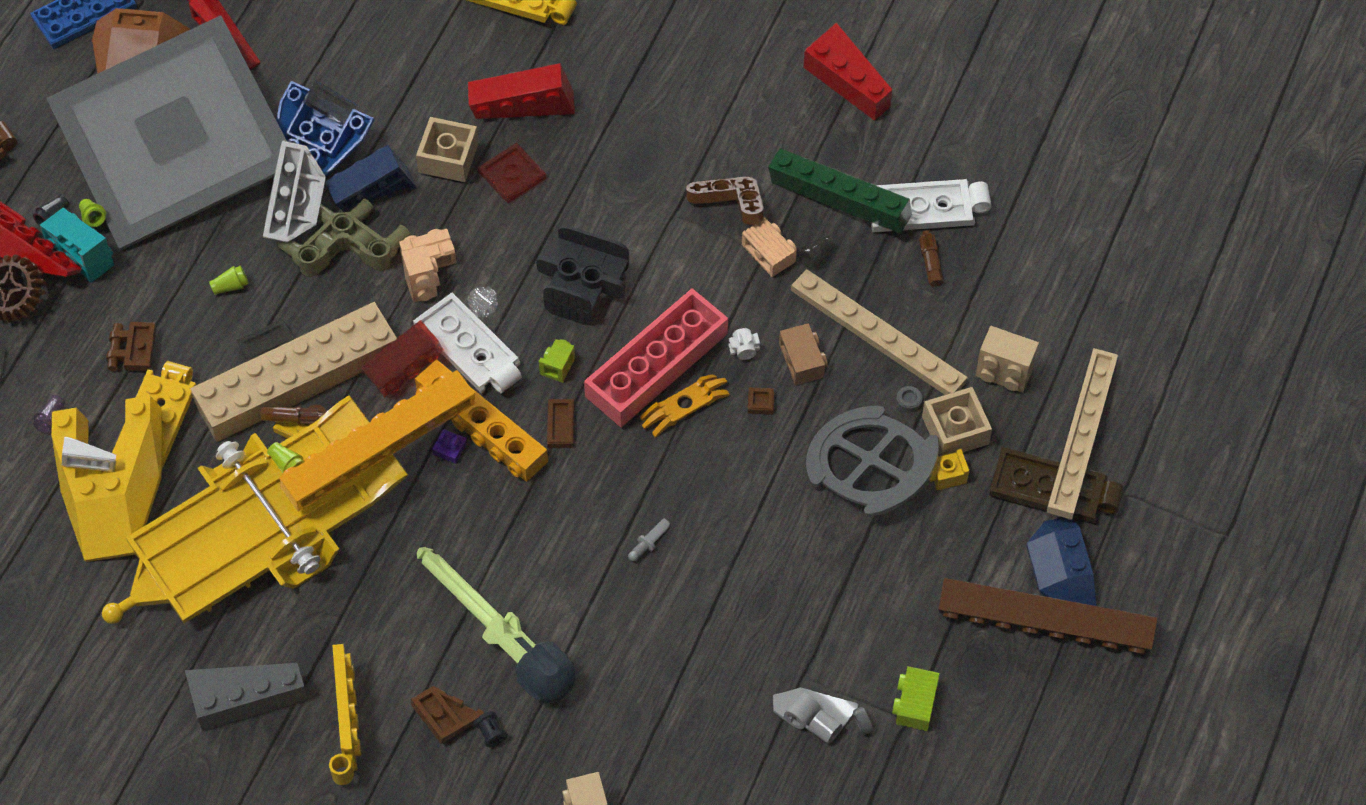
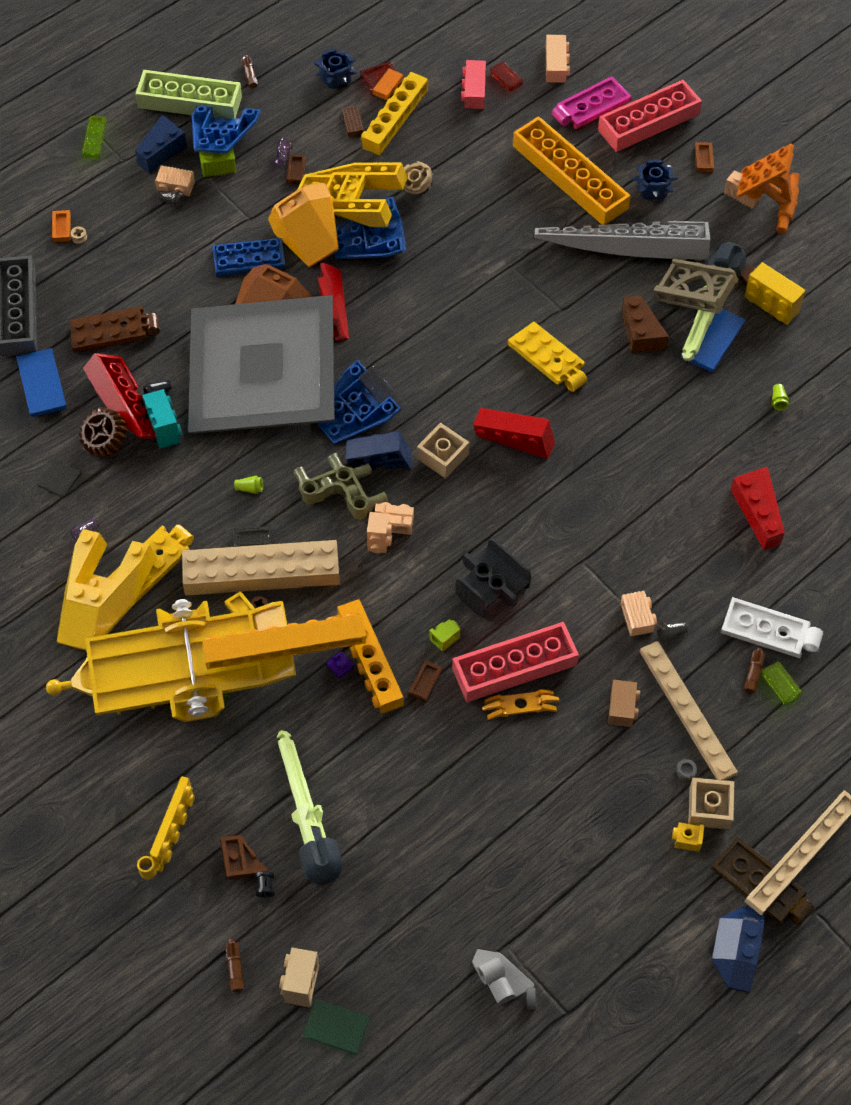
camera: 25 degrees right, 0 degrees up
white slope [61,437,116,472] -> none
lime cone [79,199,106,227] -> none
reddish brown plate [106,322,157,371] -> none
dark grey wedge [185,663,308,731] -> none
reddish brown piece [260,406,324,425] -> none
white wedge [263,141,325,243] -> none
lime cone [267,442,304,473] -> none
clear red brick [361,320,444,397] -> none
white hinge [413,293,522,393] -> none
clear gear [467,286,498,317] -> none
clear red tile [478,142,546,203] -> none
light grey piece [628,518,670,561] -> none
reddish brown beam [686,177,764,225] -> none
white gear [729,328,760,360] -> none
reddish brown tile [748,387,774,415] -> none
dark green brick [768,148,912,234] -> none
dark grey window [806,406,939,517] -> none
lime brick [892,666,940,731] -> none
reddish brown brick [938,578,1157,654] -> none
tan brick [976,326,1039,393] -> none
none -> clear neon green tile [761,661,802,704]

